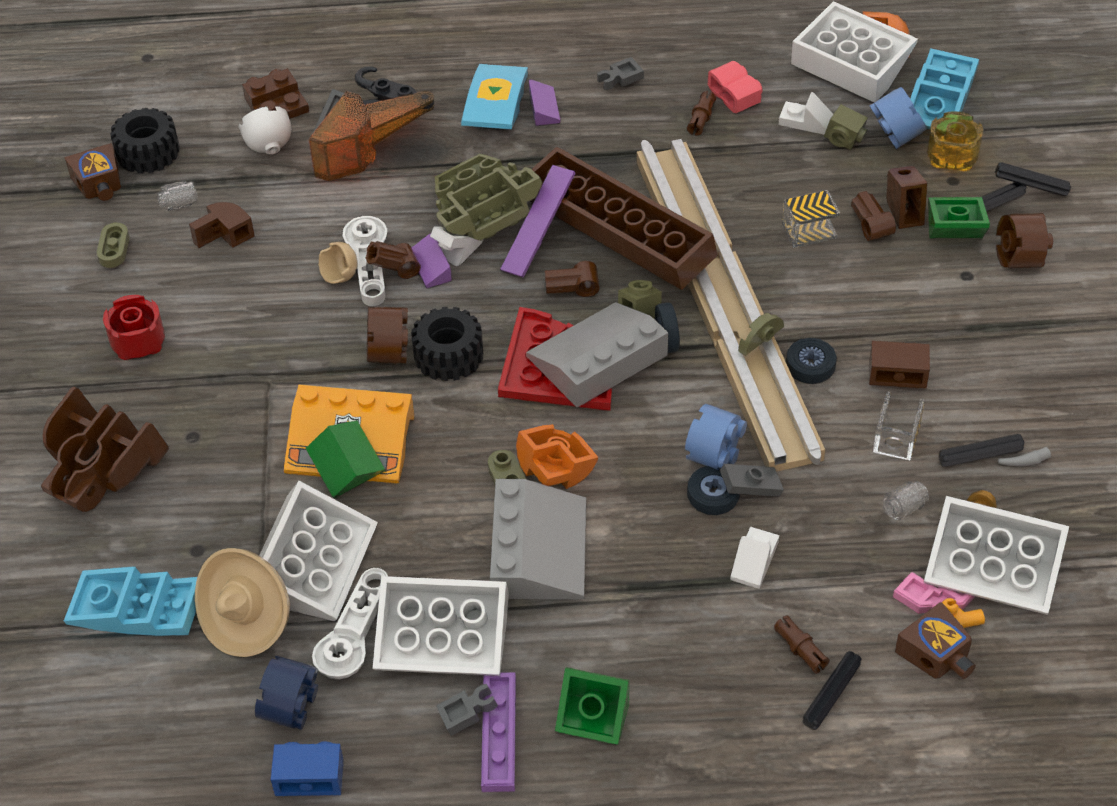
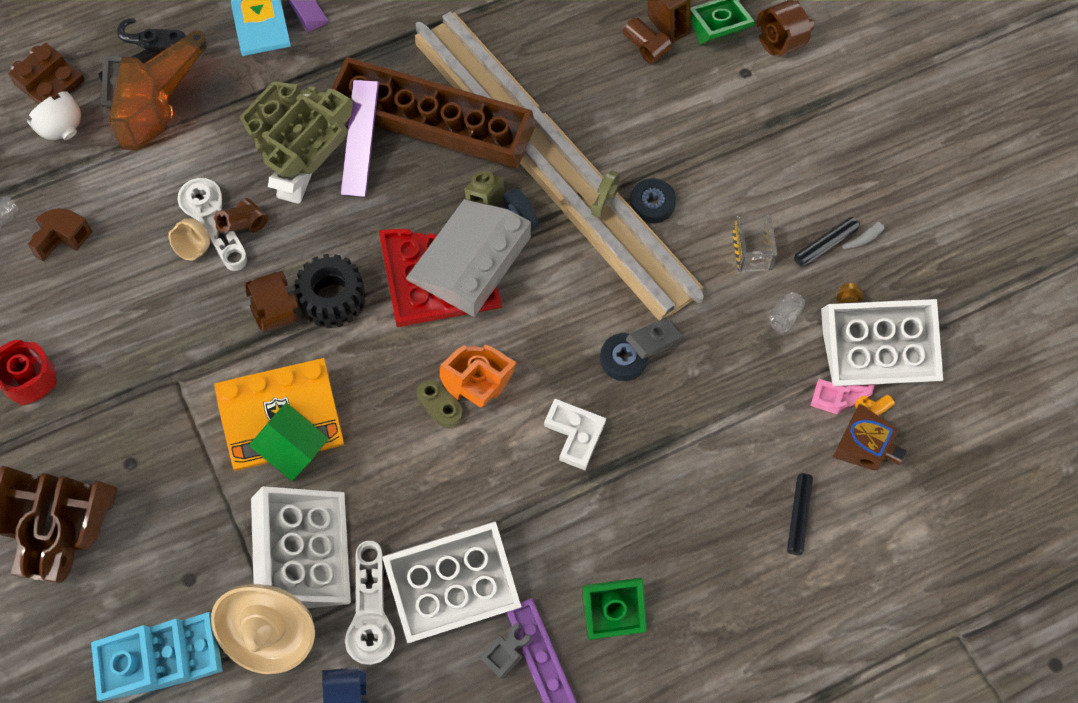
camera: 25 degrees left, 15 degrees up
medium lavender slope [412,234,452,288] -> none
light grey slope [490,479,586,599] -> none
reddish brown piece [545,261,600,297] -> none
medium blue brick [685,404,747,470] -> none
white slope [730,527,779,589] -> none
reddish brown pin [774,615,830,674] -> none
piece [782,190,840,248] -> none
reddish brown brick [869,341,930,389] -> none
none -> white plate [544,399,606,470]

